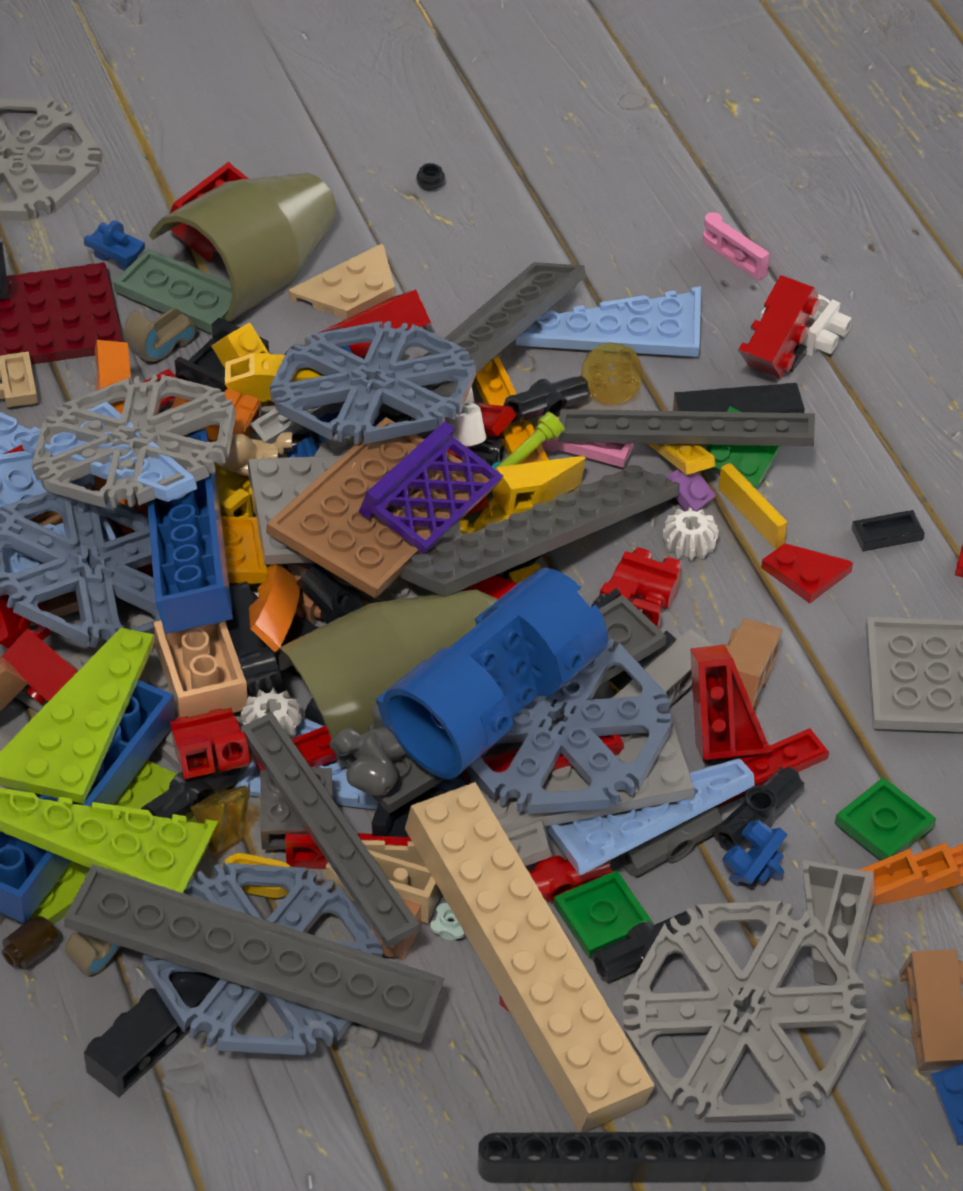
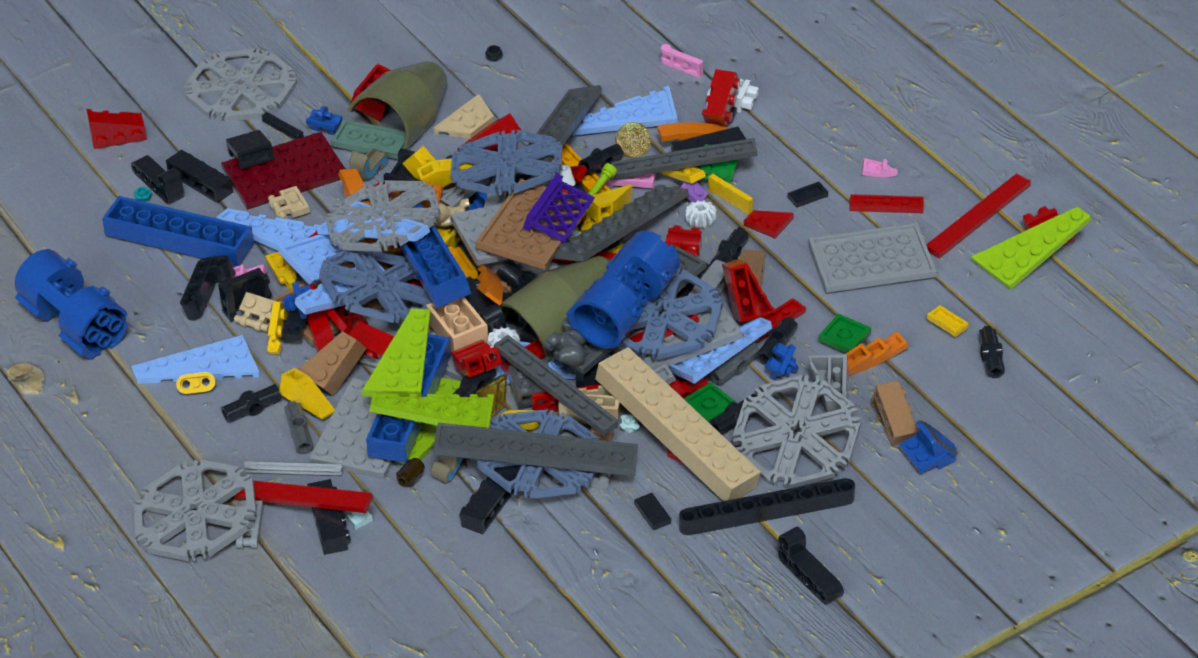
camera: 10 degrees left, 5 degrees down
none -> black axle [261,112,304,139]
none -> black tile [634,493,671,530]
none -> orange slope [657,122,727,142]
none -> black piece [710,227,749,265]

